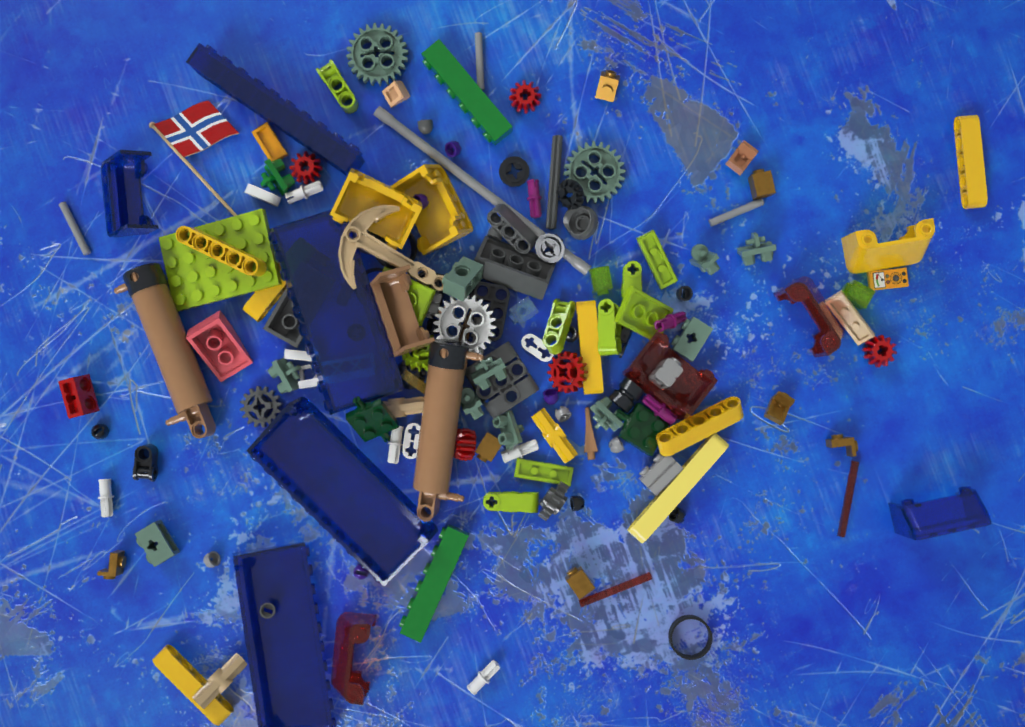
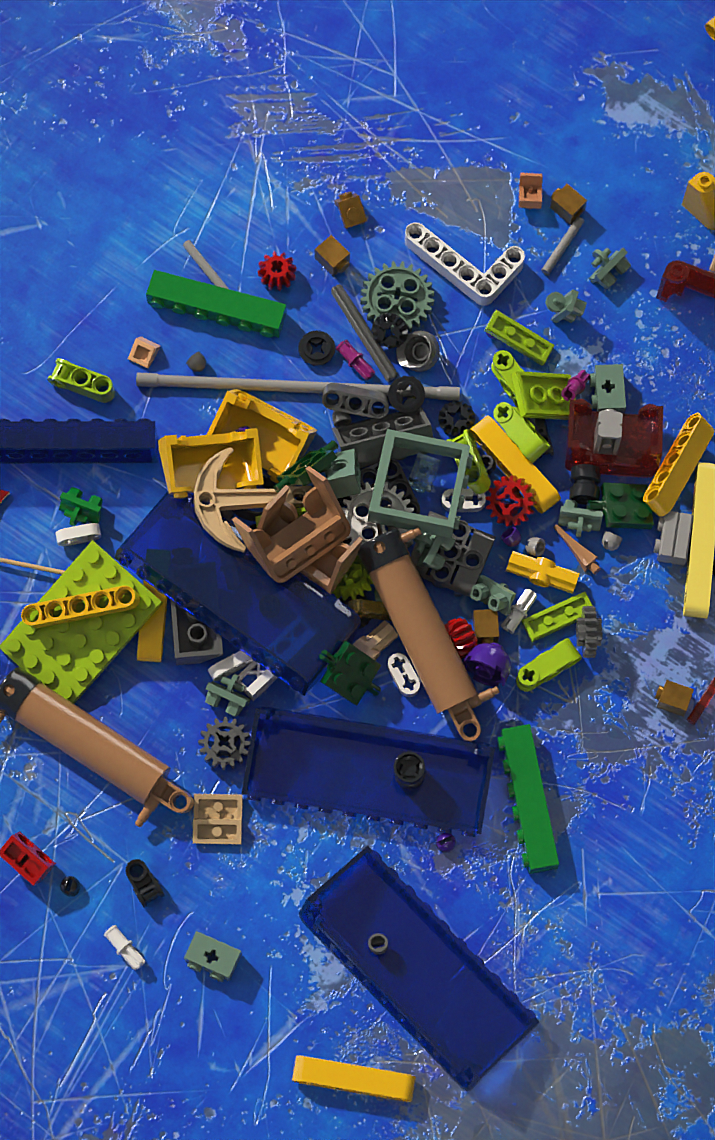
camera: 40 degrees left, 15 degrees down
pearl gold bracket [97,550,126,579] -> none
coral slope [186,310,253,382] -> none
tan piece [192,653,248,709] -> none
light grey hinge [203,551,221,568] -> none
light orange tile [252,122,288,162] -> none
white axle [285,180,324,204] -> none
red gear [289,151,323,185] -> none
clear red windscreen [331,612,377,705] -> none
sand green gear [346,23,409,86] -> none
white axle [387,426,404,464] -> none
dark purple hinge [445,141,462,157] -> none
sand green hips [461,387,484,420] -> none
white axle [467,660,501,695] -> none
black hinge [570,495,585,511] -> none
clear neon green brick [588,266,613,296] -> none
magenta axle [642,394,678,425] -> none
black hinge [676,286,693,301] -> none
none -> tan slope [193,793,243,844]
none -> medium nougat windscreen [232,466,351,583]
none -> dark green plate [273,440,338,493]
none -> pearl gold brick [315,235,350,276]
none -> sand green window [368,429,473,538]
none -> black wheel [394,751,425,790]
none -> white beam [405,222,525,306]
none -> black gear [438,400,475,436]
none -> dark purple cylinder [463,643,511,687]

